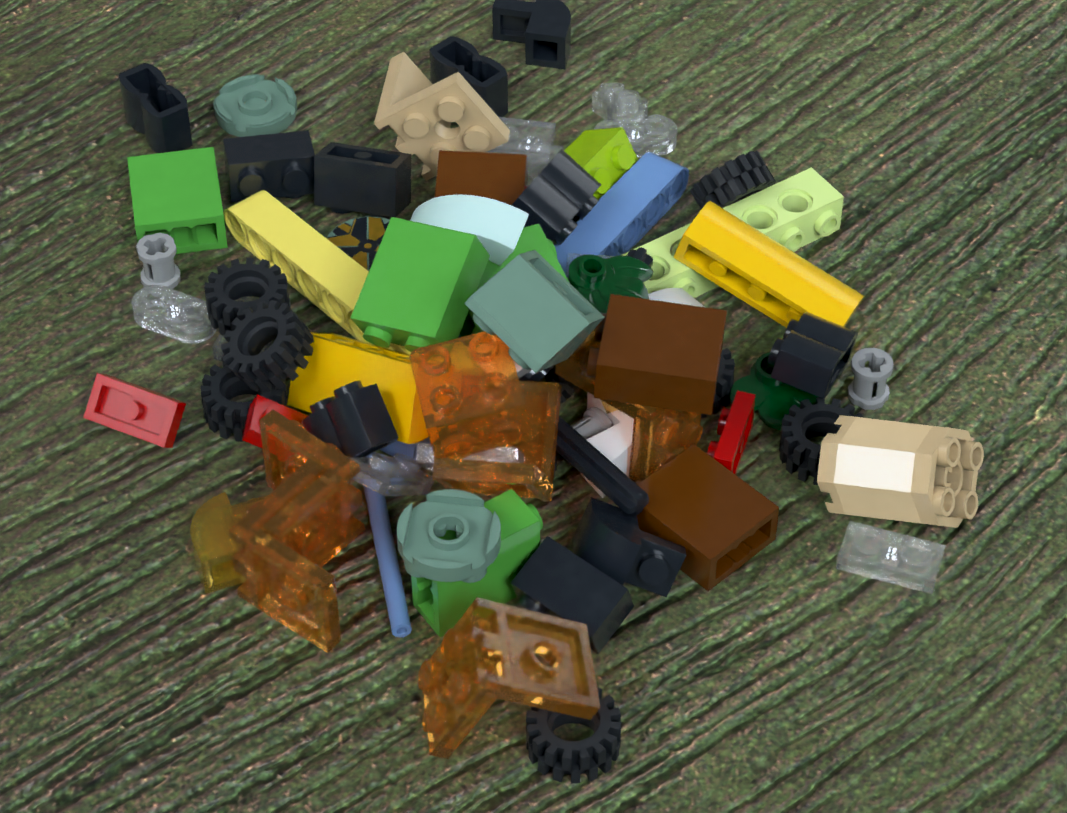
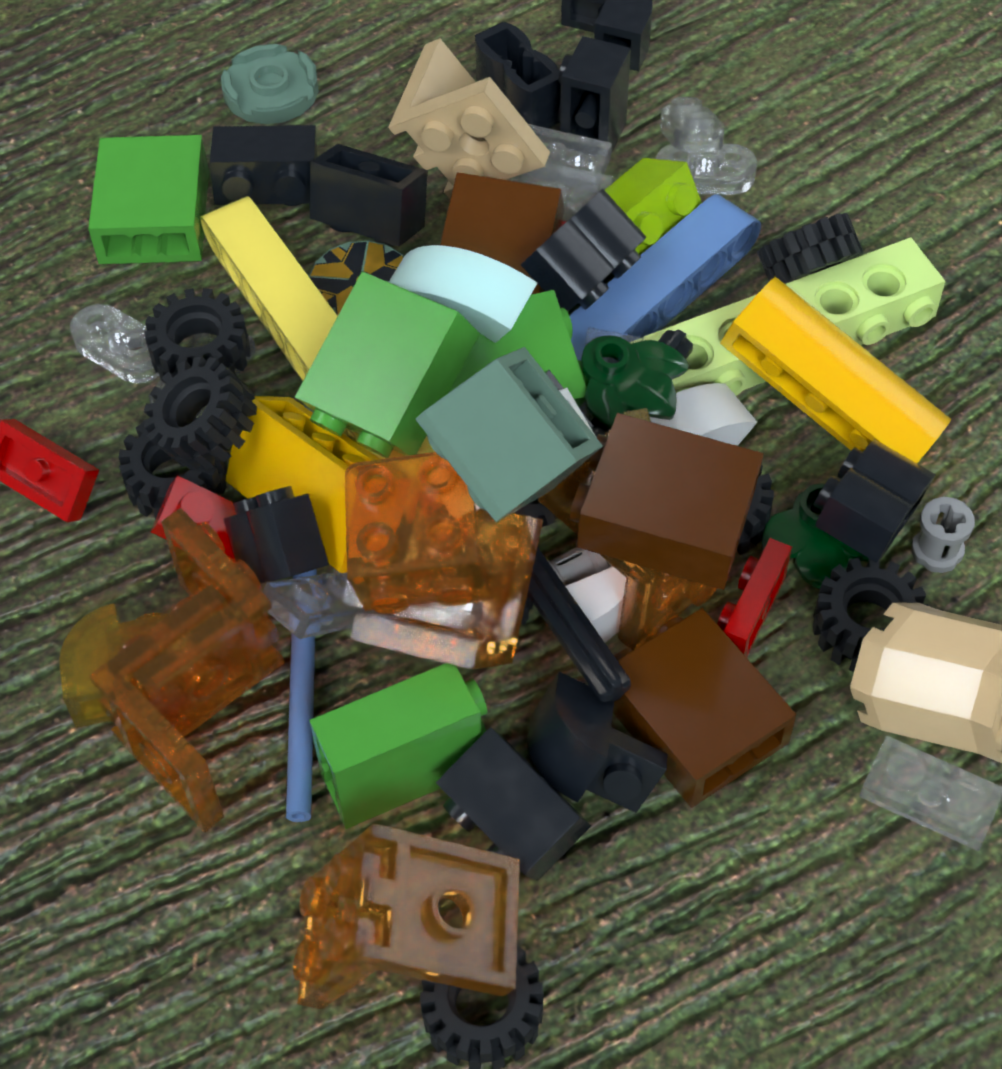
camera: 10 degrees right, 10 degrees up
black brick [119,63,193,153] -> none
light grey bush [136,233,181,293] -> none
sand green plate [397,489,501,583] -> none
none -> black brick [558,36,631,163]

